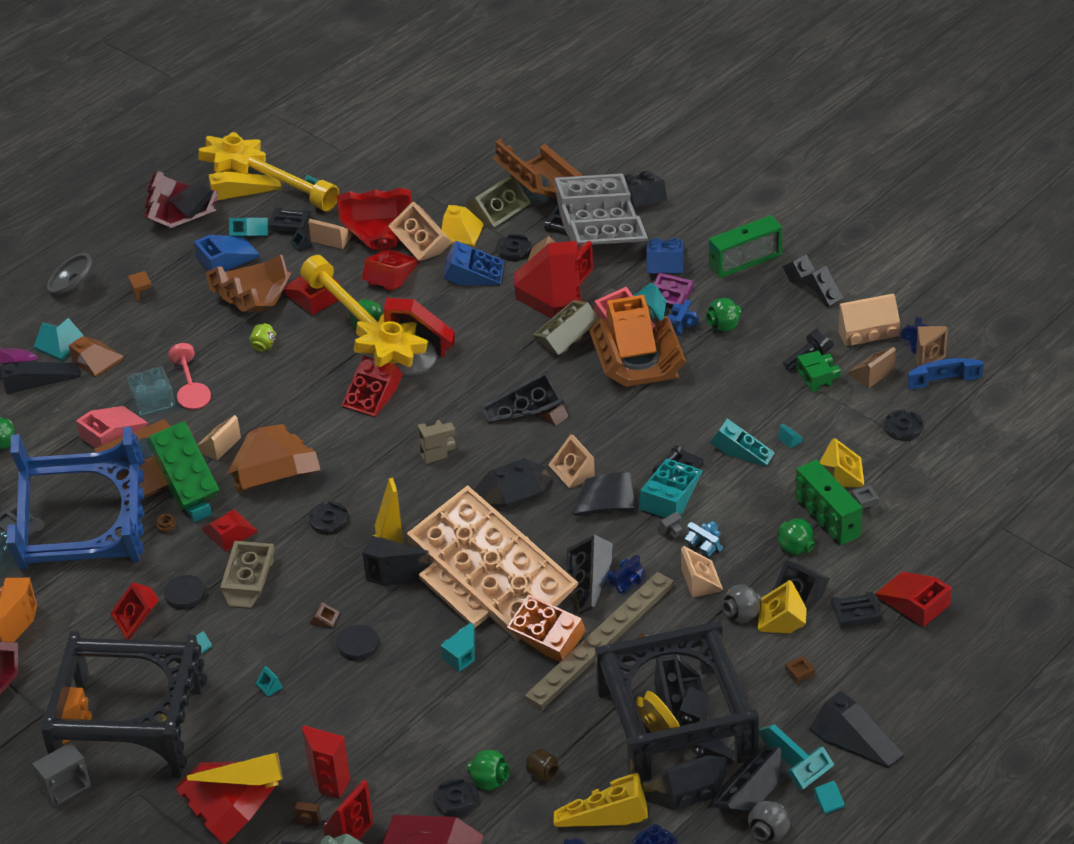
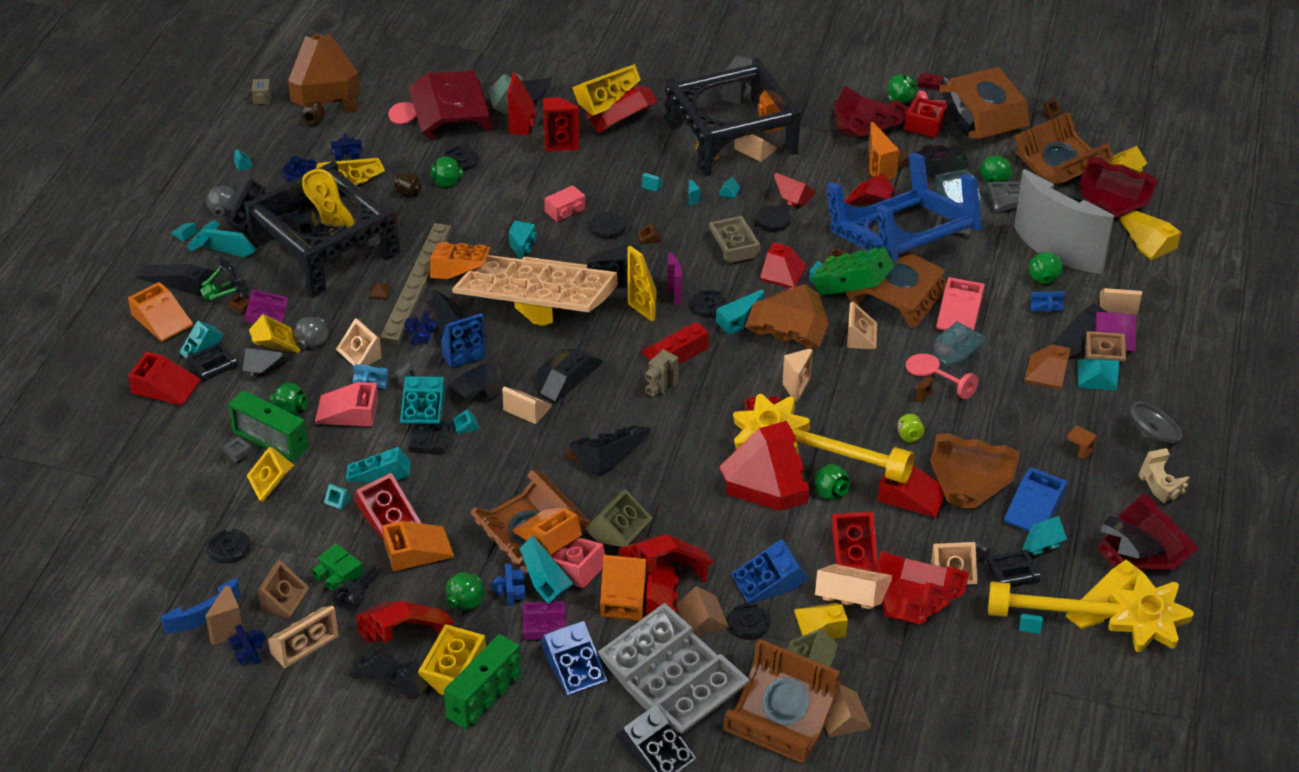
camera: 150 degrees right, 0 degrees up
none -> orange slope [128,282,193,342]
none -> teal slope [179,321,224,359]
none -> plant [200,255,249,301]
none -> magenta slope [244,289,288,323]
none -> coral slope [315,382,378,426]
none -> red slope [354,473,422,539]
none -> red panel [356,600,455,643]
none -> orange slope [382,521,454,572]
none -> yellow slope [418,624,486,695]
none -> blue slope [441,313,486,368]
none -> teal slope [452,409,480,434]
none -> coral brick [544,185,585,222]
none -> orange slope [600,555,646,621]
none -> red slope [641,322,709,365]
none -> magenta slope [667,253,682,305]
none -> teal slope [688,180,700,206]
none -> teal slope [716,290,764,335]
none -> light nougat slope [734,134,777,162]
none -> light nougat slope [783,349,813,402]
none -> medium nougat slope [824,685,871,738]
none -> red slope [844,173,895,205]
none -> reddish brown plate [915,376,934,403]
none -> blue hips [1030,291,1065,312]
none -> medium nougat slope [1084,331,1126,363]
none -> tan tile [1139,448,1189,503]

